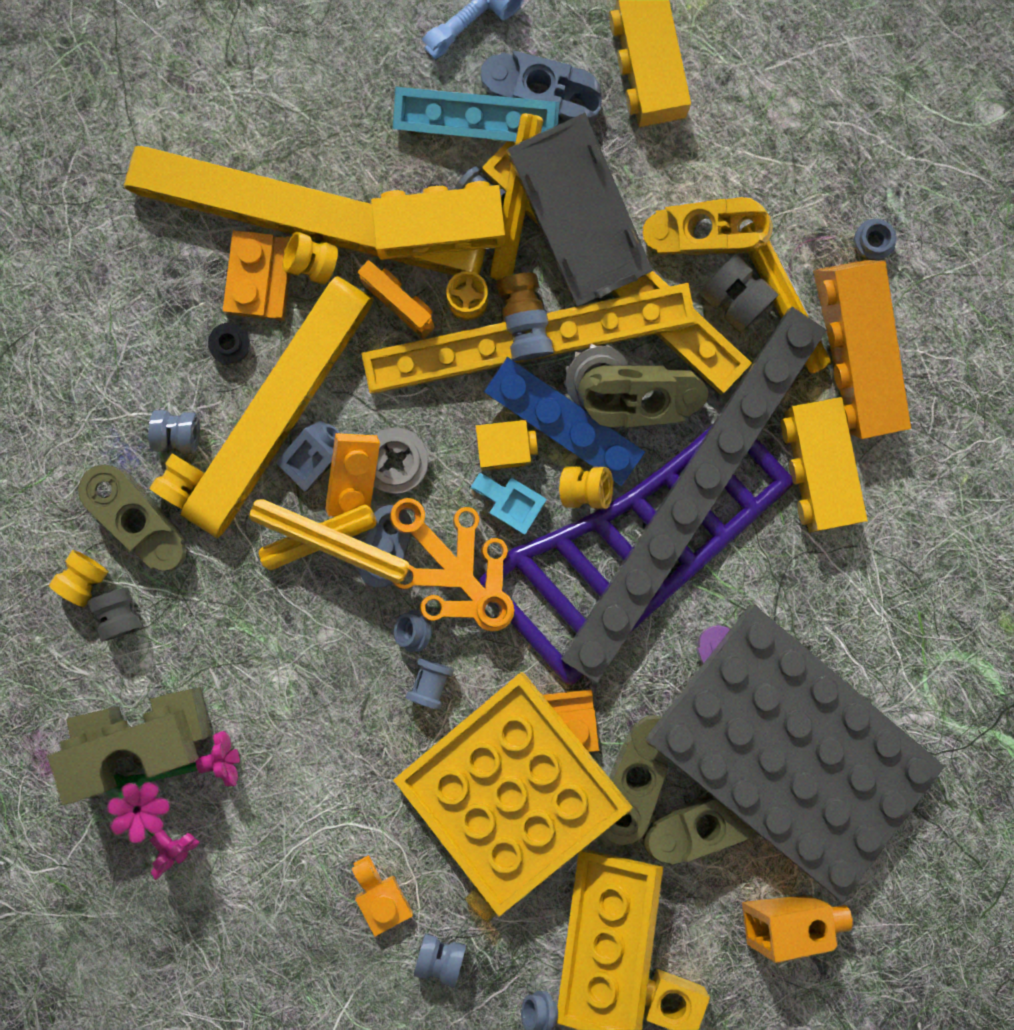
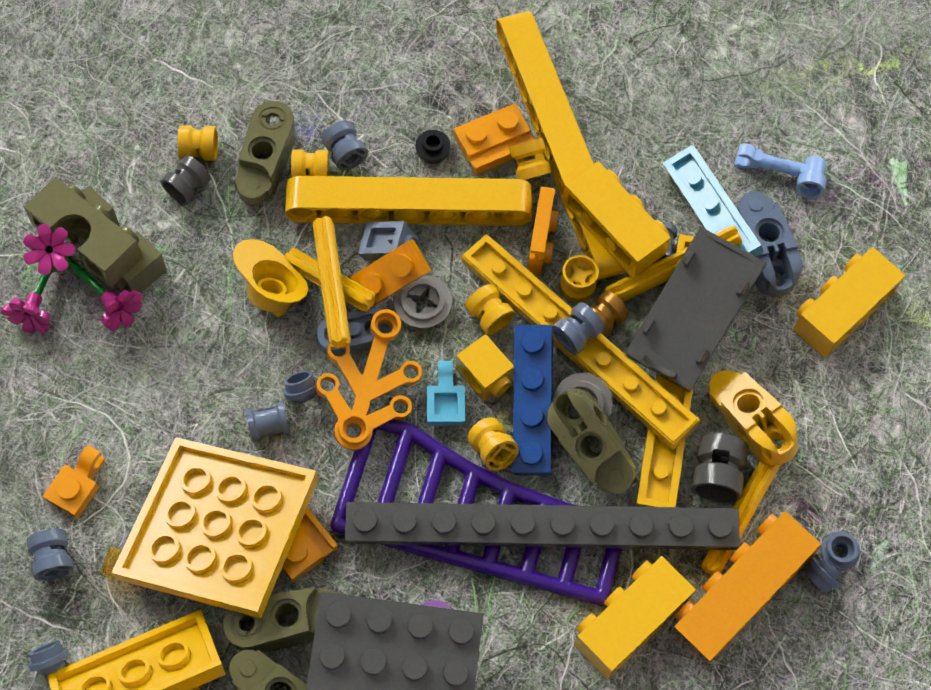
camera: 55 degrees right, 20 degrees down
none -> yellow piece [232,239,309,317]
none -> yellow wheel [464,284,516,336]
none -> sand blue plate [804,557,841,594]

